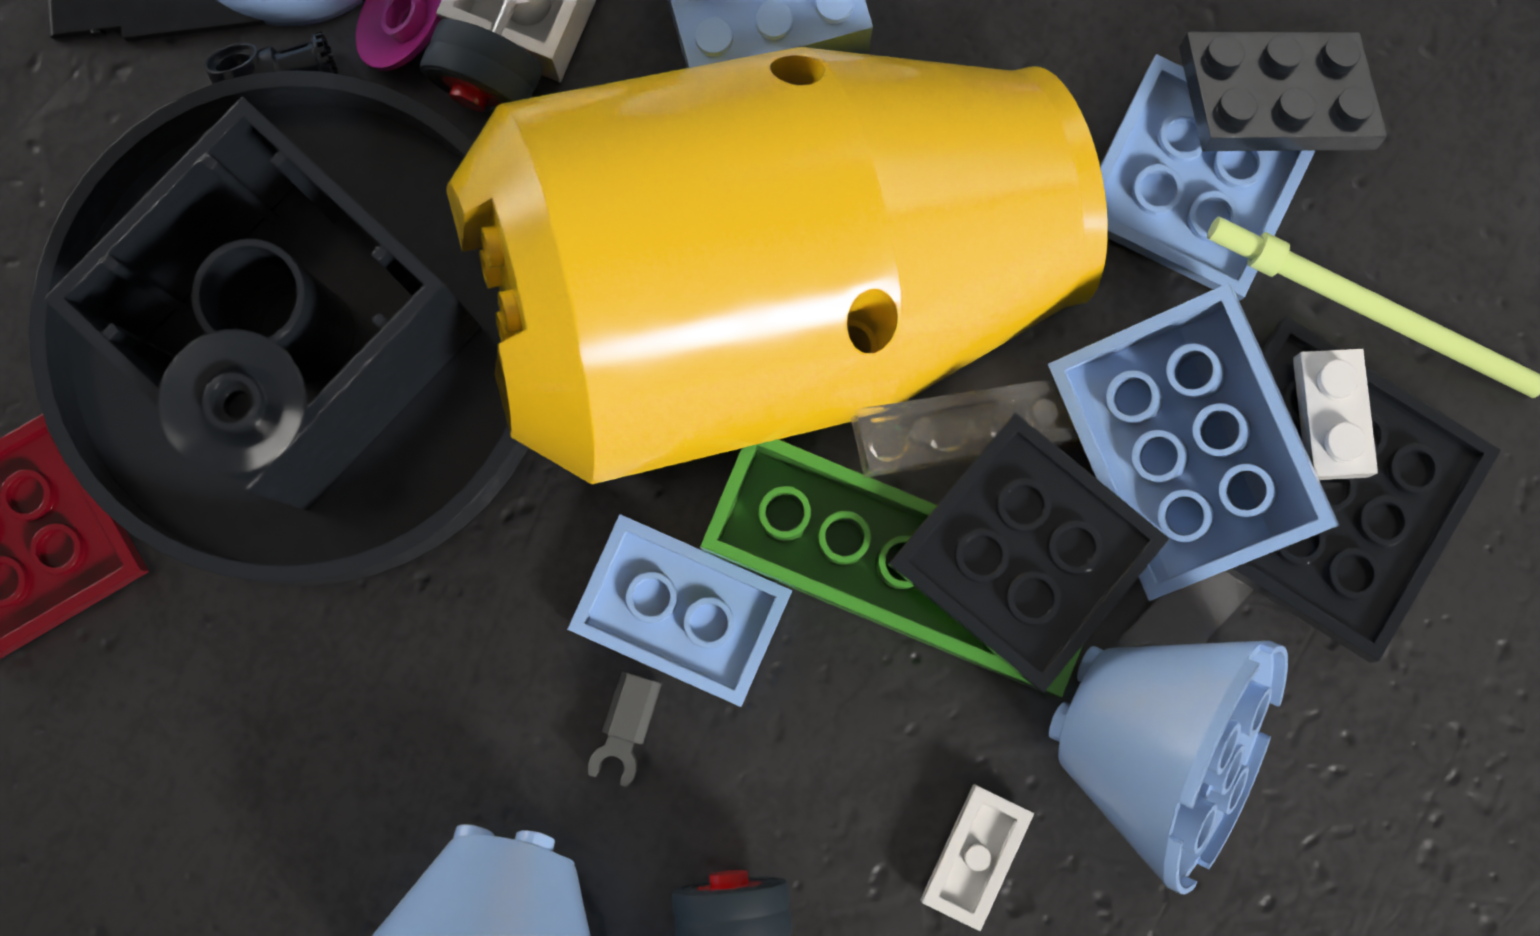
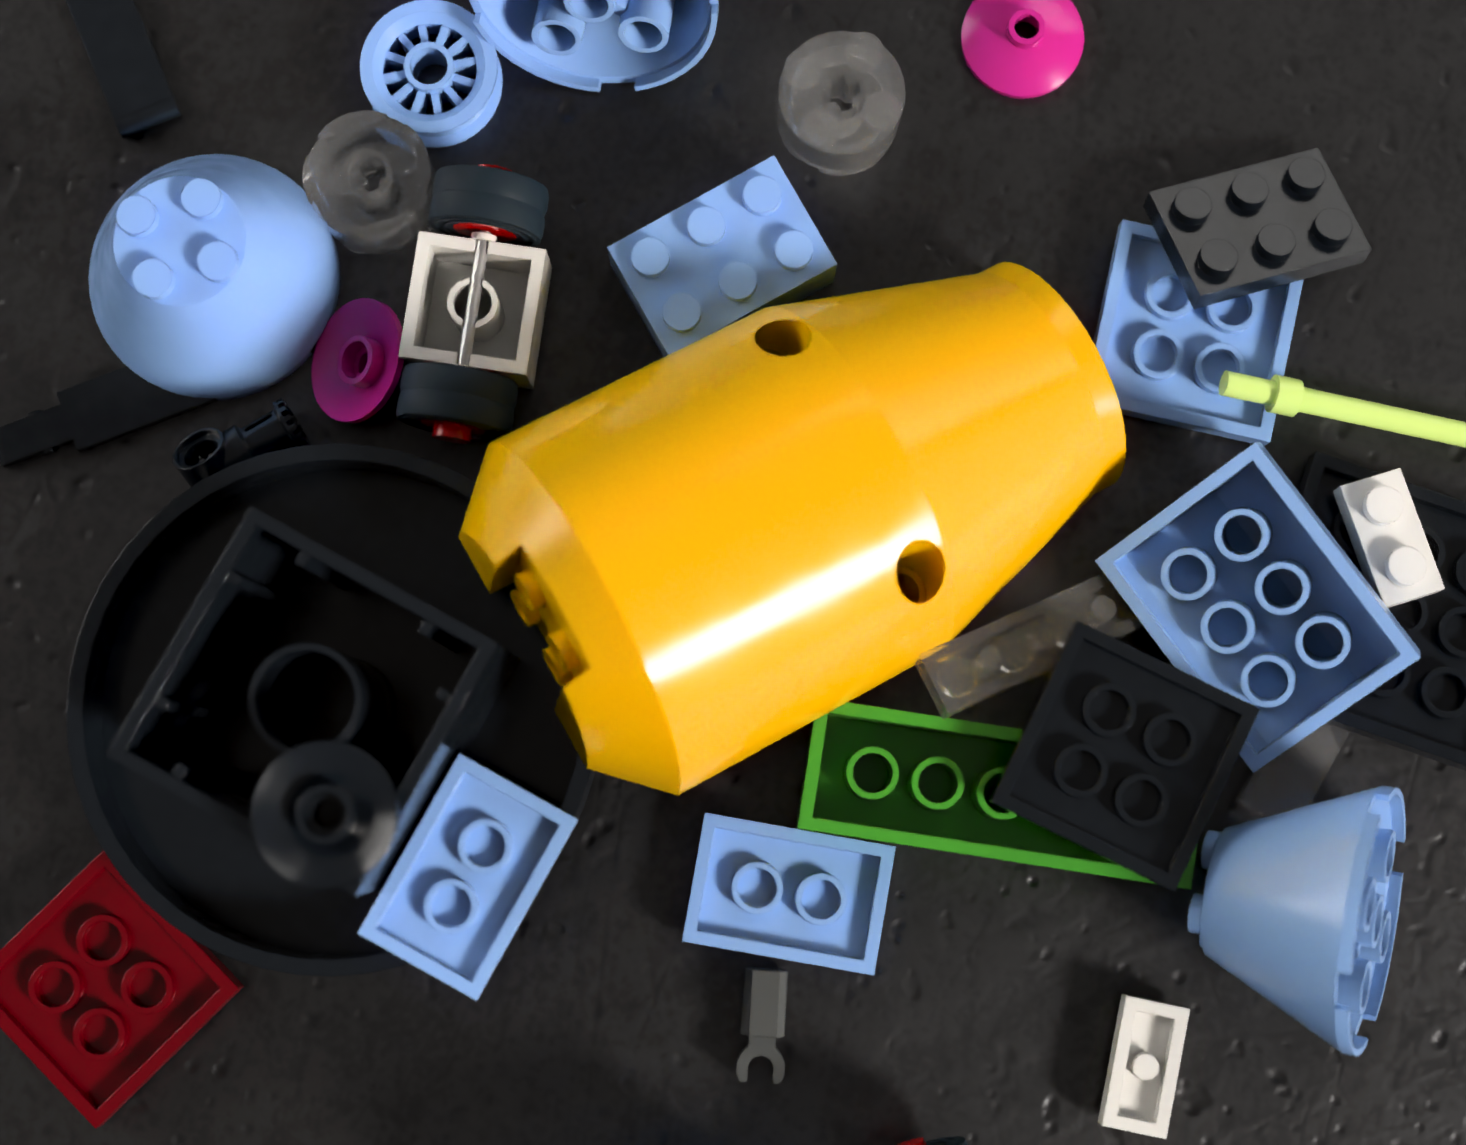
camera: 15 degrees left, 0 degrees up
none -> light blue plate [357,753,579,1001]

